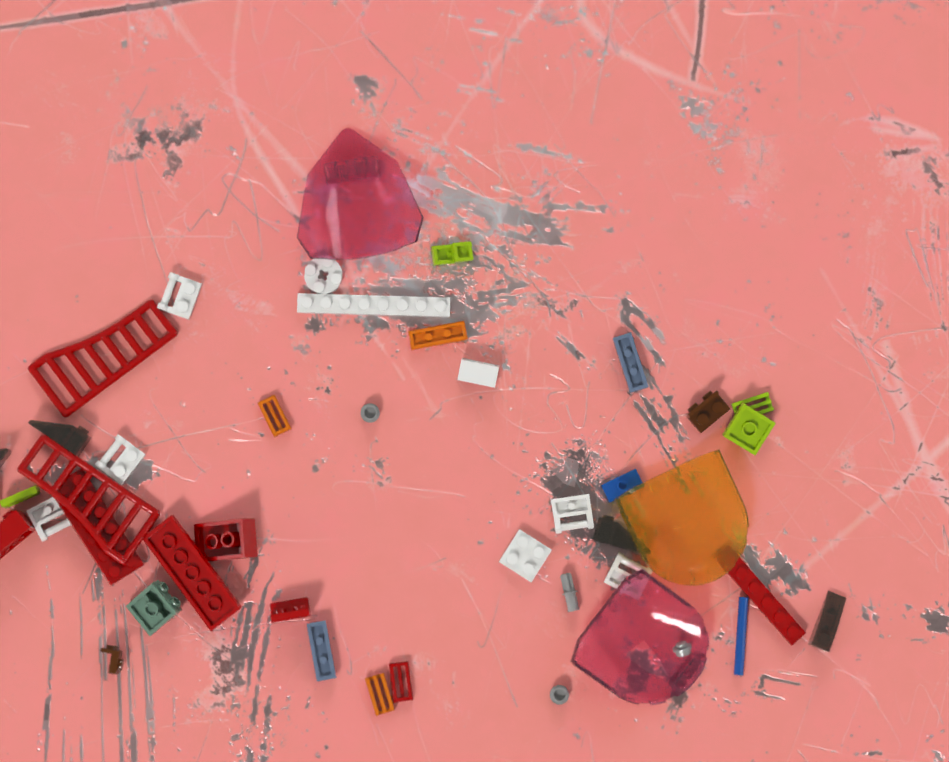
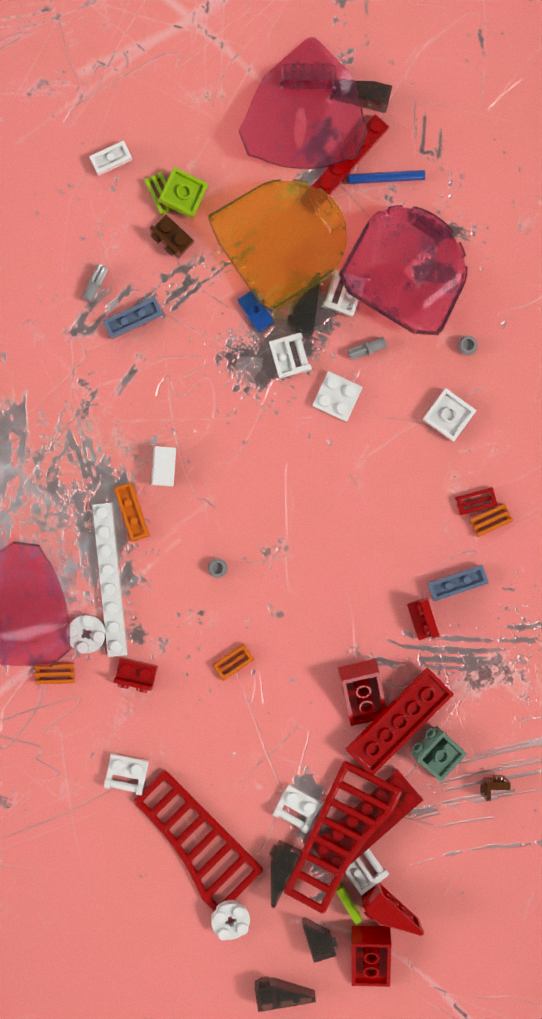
camera: 90 degrees left, 5 degrees up
lime slope [431,241,474,266] -> none
light grey plate [672,641,692,657] -> none
none -> orange tile [35,663,75,685]
none -> light grey axle [81,264,108,303]
none -> white plate [89,140,133,176]
none -> red bracket [113,658,158,693]
none -> white plate [211,900,250,941]
none -> clear pink windscreen [238,37,367,169]
none -> white plate [422,388,477,442]

